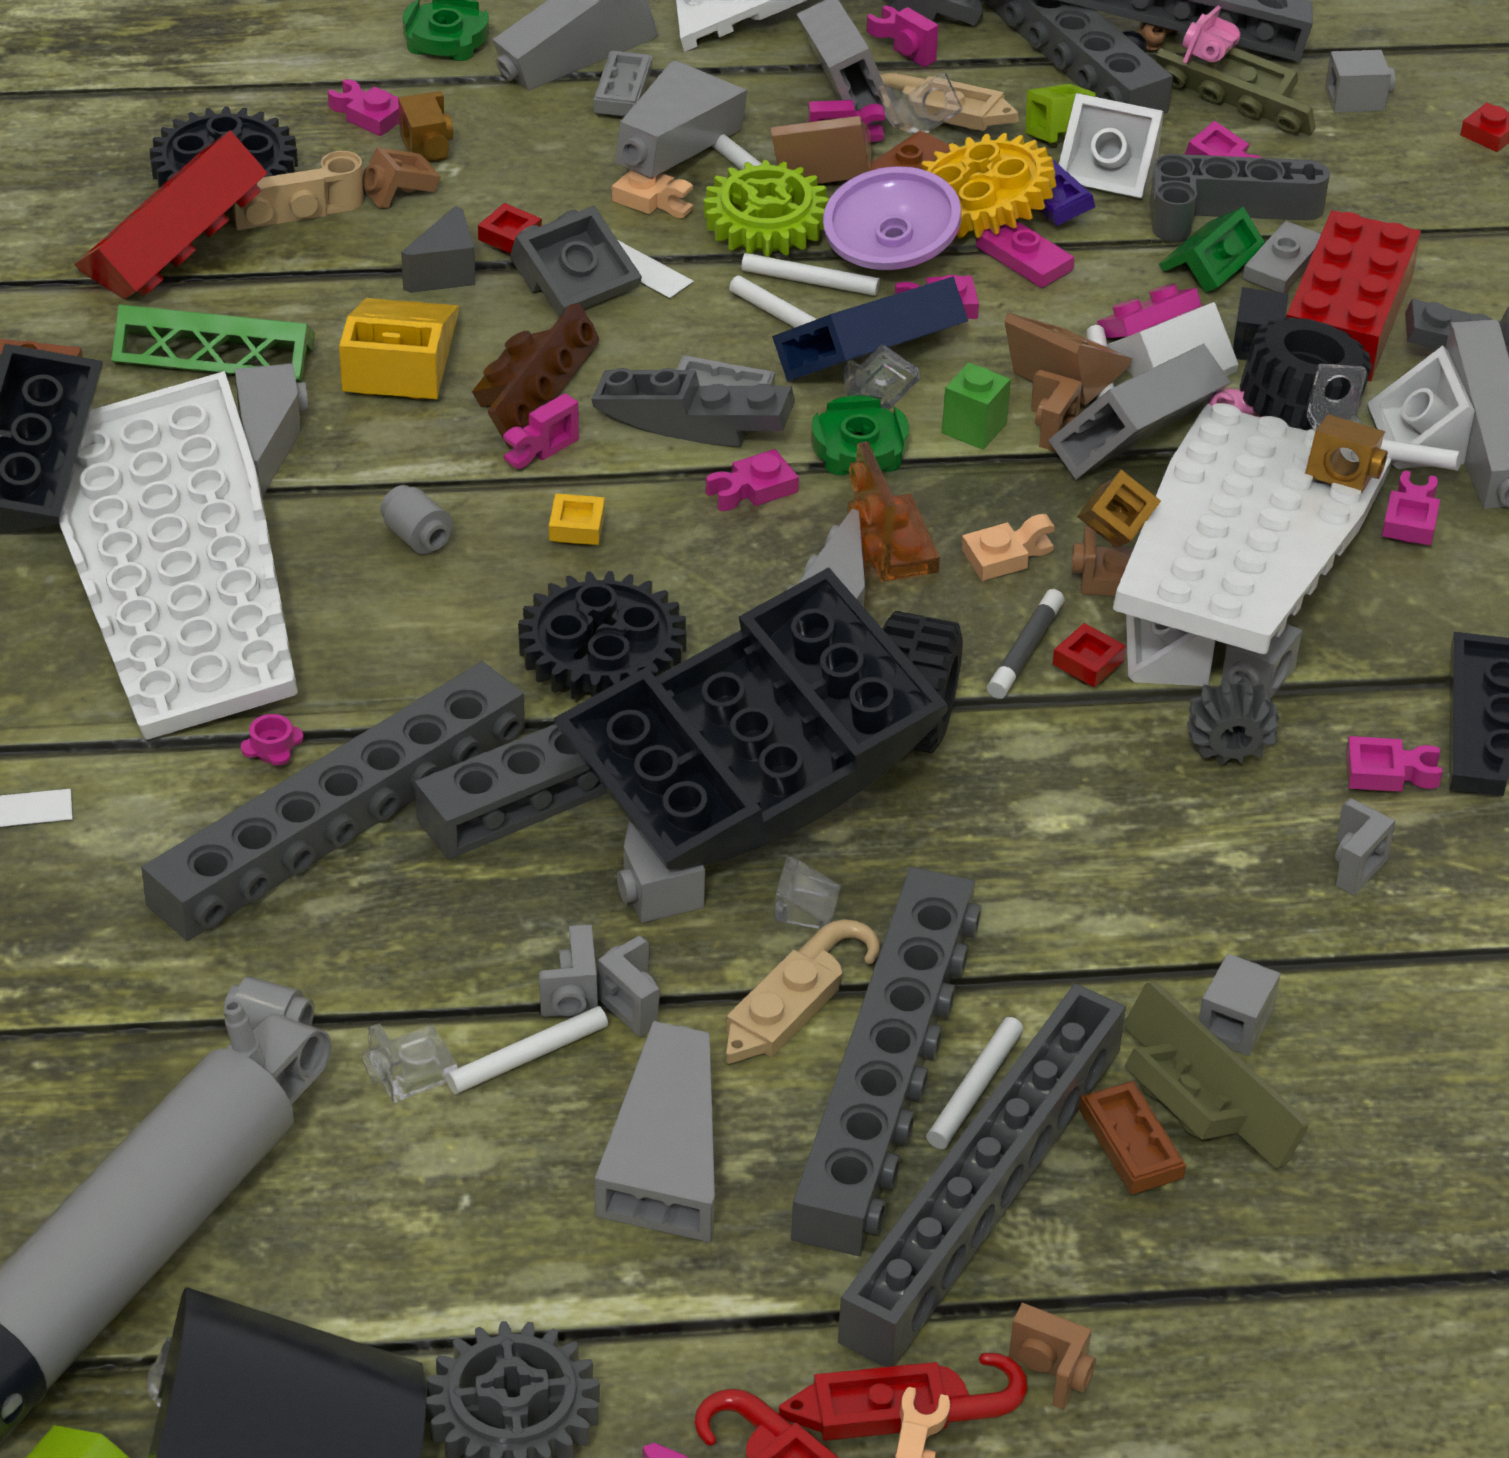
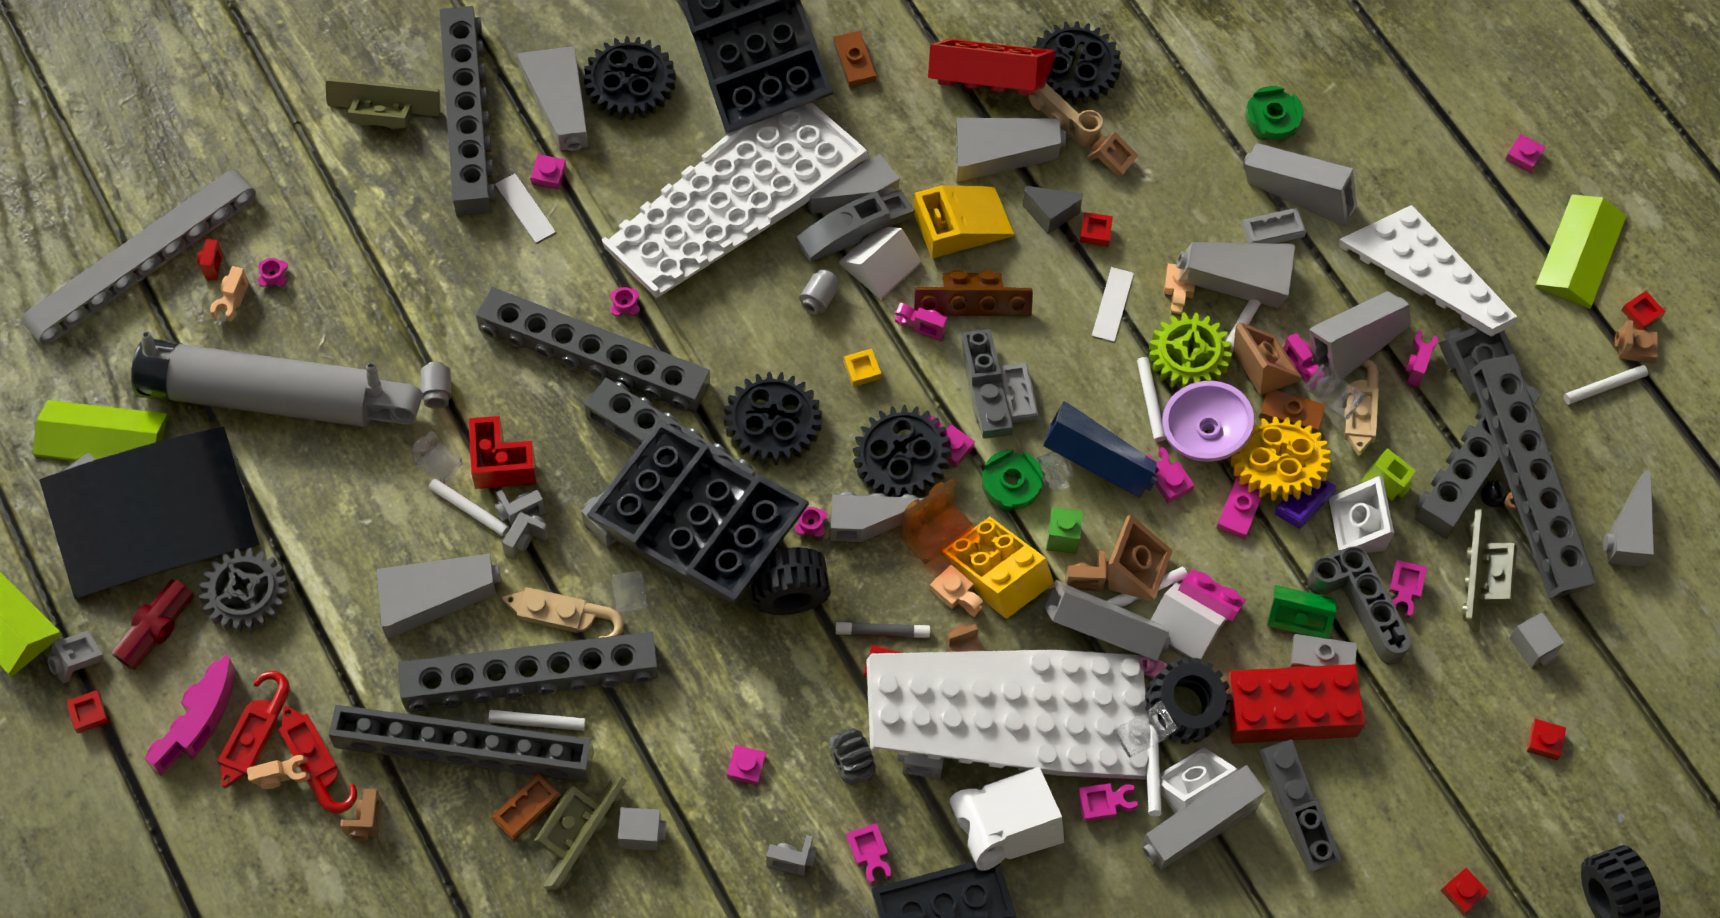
camera: 65 degrees right, 20 degrees up
bright green fence [111,304,315,382] -> none
dark pink plate [327,79,399,136] -> none
pearl gold brick [398,91,453,162] -> none
dark grey plate [510,206,642,317] -> none
white bar [729,275,816,328] -> none
pearl gold brick [1077,470,1161,548] -> none
bright pink hinge [1182,5,1240,64] -> none
black brick [1233,287,1289,360] -> none
pearl gold brick [1305,414,1388,493] -> none
none -> red brick [469,416,537,489]
none -> dark pink plate [727,745,766,786]
none -> dark grey slope [796,189,915,262]
none -> white slope [839,227,922,300]
none -> black gear [853,405,952,497]
none -> yellow slope [943,516,1054,619]
none -> white piece [950,767,1064,871]
none -> light grey slope [955,118,1066,182]

